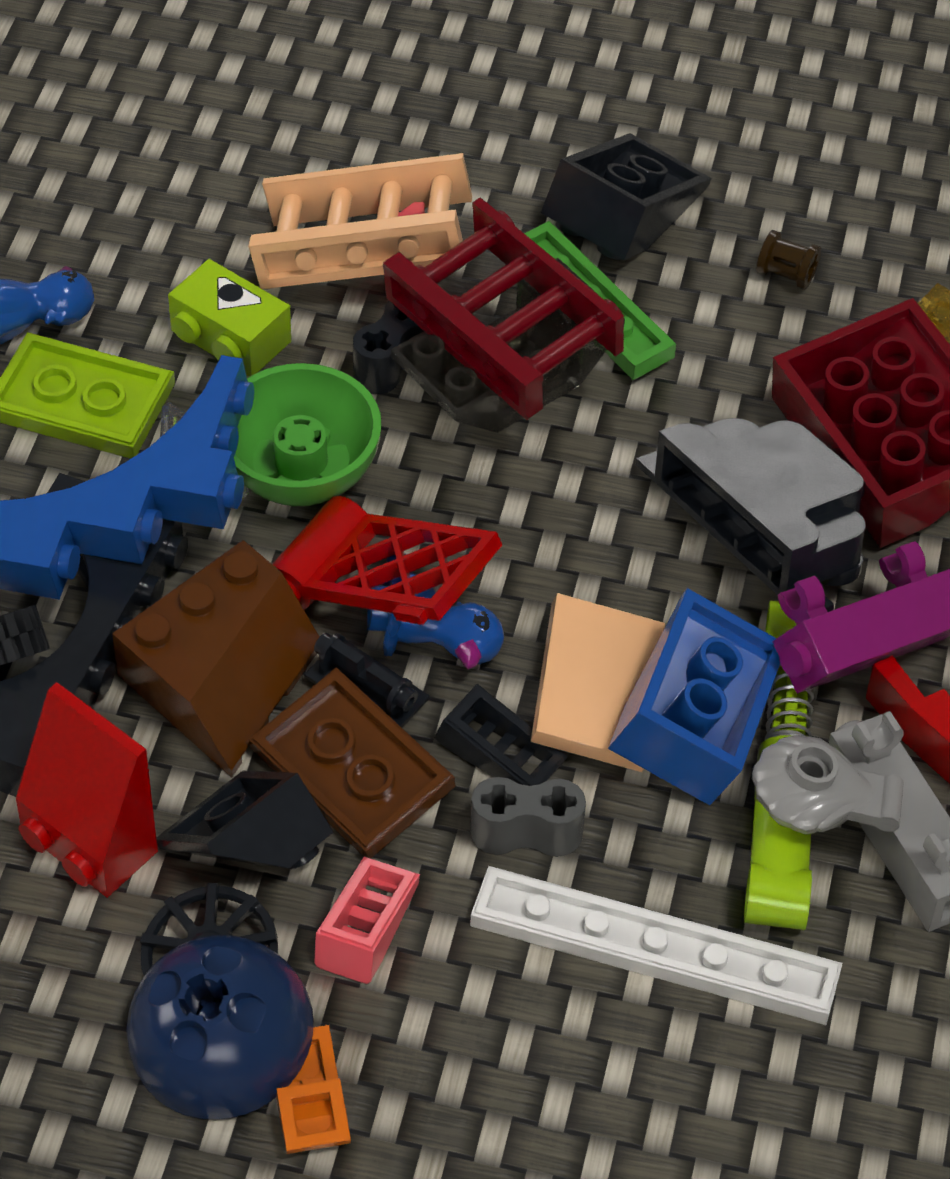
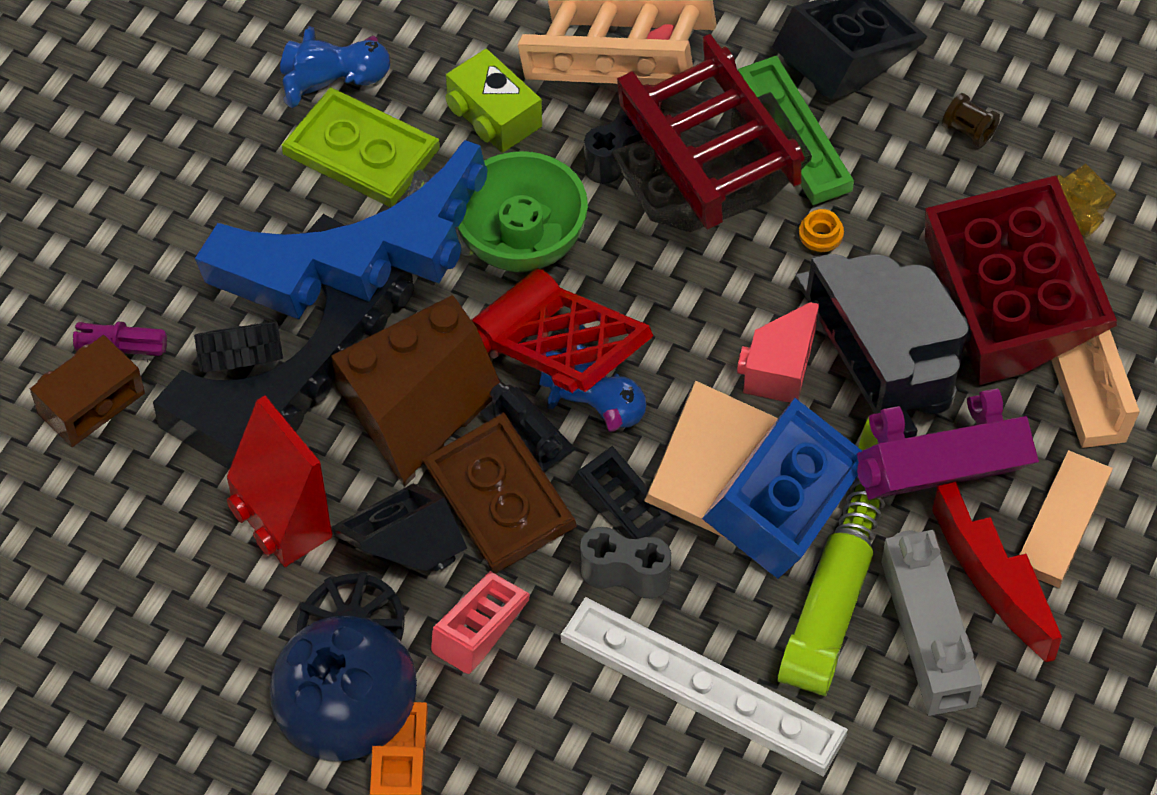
camera: 15 degrees right, 5 degrees up
light grey animal [752,736,904,834] -> none
none -> coral slope [737,302,819,403]
none -> light orange plate [799,209,844,252]

